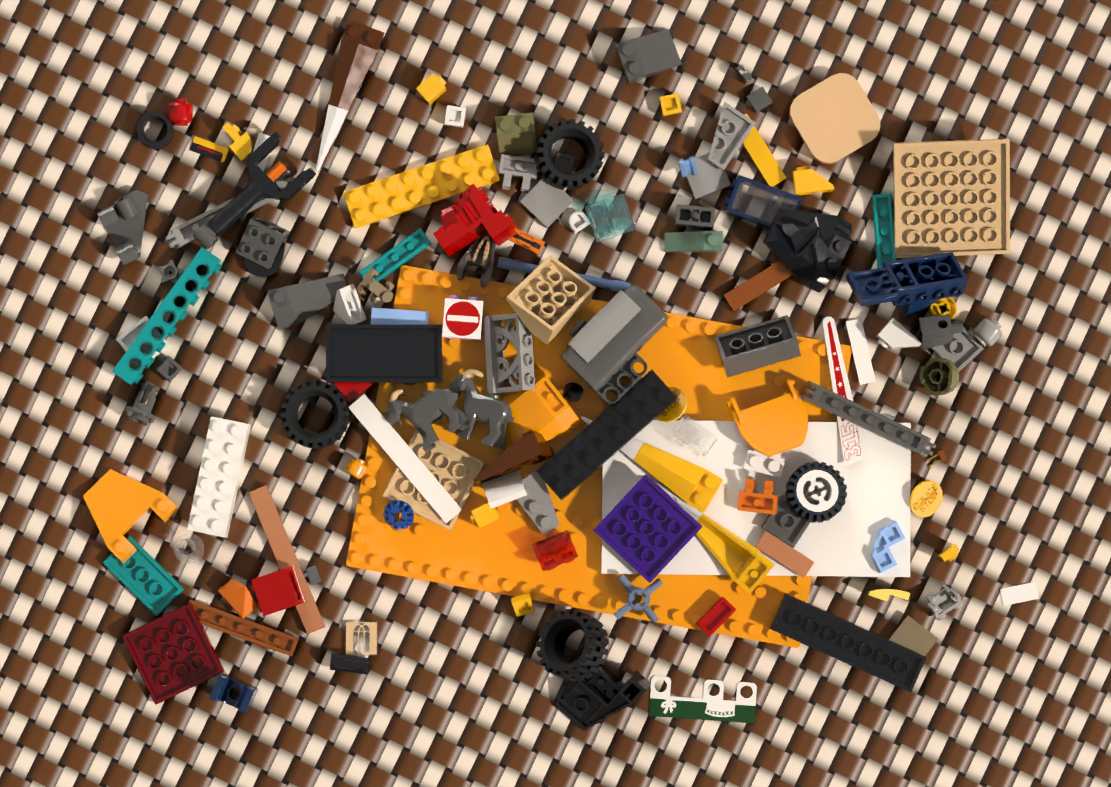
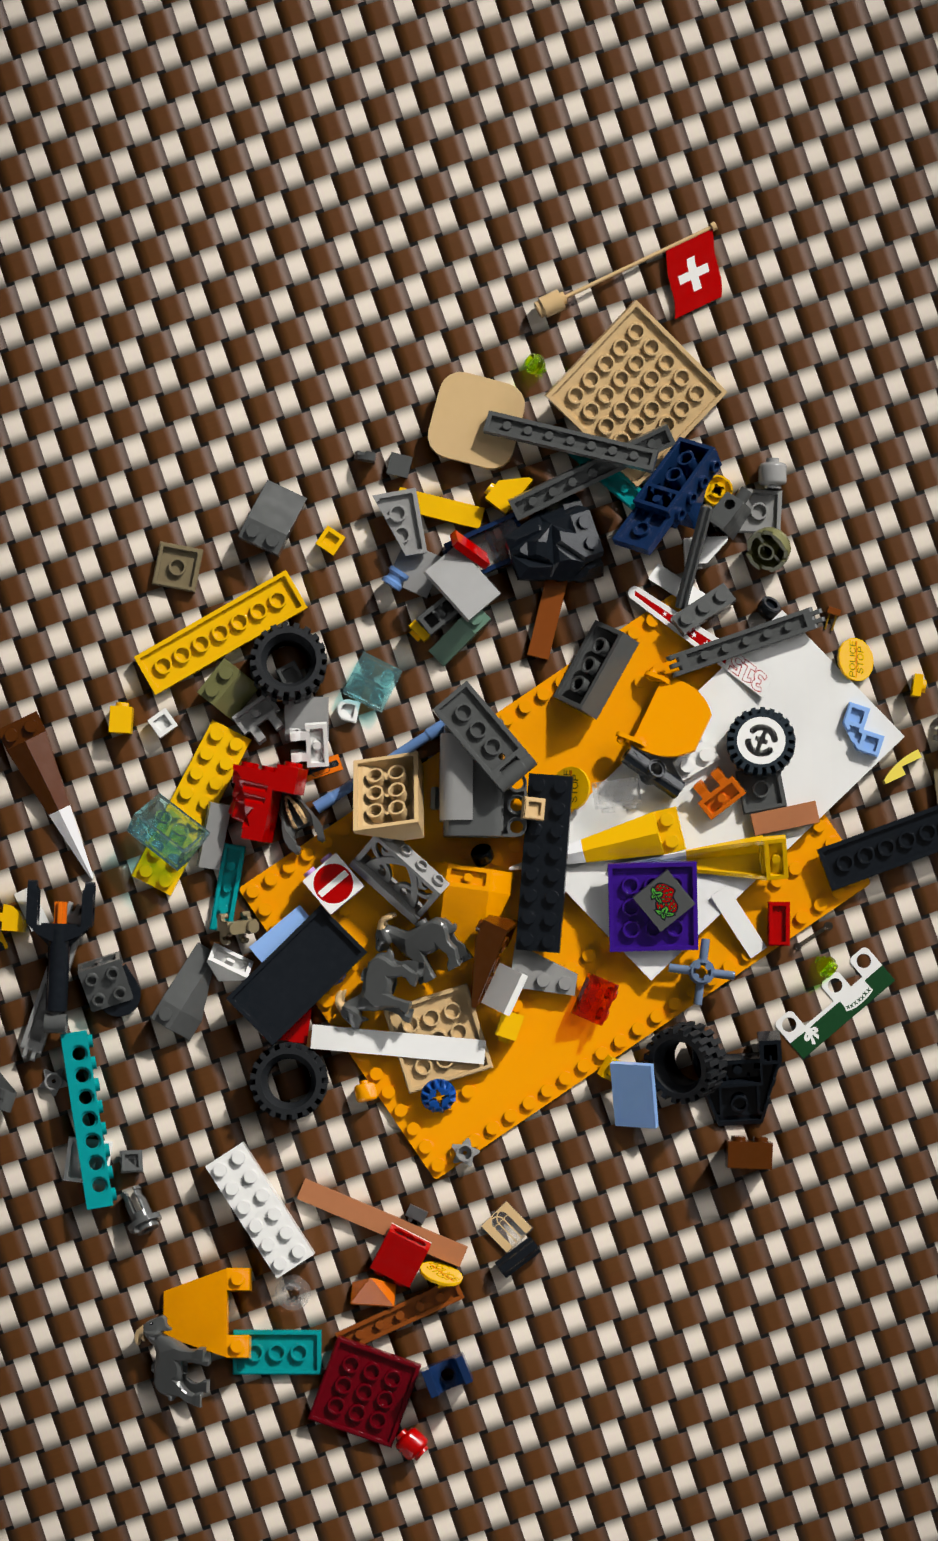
camera: 40 degrees left, 0 degrees up
none -> clear light blue slope [127,793,210,871]
none -> yellow plate [134,570,308,695]
none -> dark grey animal [134,1315,212,1408]
none -> dark tan tile [152,541,204,593]
none -> light grey tile [196,801,230,870]
none -> white plate [289,722,329,768]
none -> red head [396,1427,428,1461]
none -> yellow plate [409,620,431,643]
none -> yellow piece [419,1261,463,1288]
none -> light grey tile [424,548,501,622]
none -> dark grey hinge [432,681,537,793]
none -> red tile [450,530,490,569]
none -> light grey plate [452,1138,480,1167]
none -> dark grey plate [483,410,659,474]
none -> dark grey plate [508,423,676,520]
none -> tan tile [520,796,546,821]
none -> clear neon green plate [524,353,546,375]
none -> red flag [534,222,722,320]
none -> light blue tile [610,1061,659,1129]
none -> black piece [621,745,685,799]
none -> dark grey tile [633,869,695,931]
none -> dark grey plate [670,583,737,637]
none -> dark grey axle [675,504,713,609]
none -> white sticker [711,886,767,958]
none -> reddish brown brick [725,1135,773,1170]
none -> black tile [757,596,781,621]
none -> clear smoke hinge [793,922,833,951]
none -> clear neon green plate [815,956,838,978]

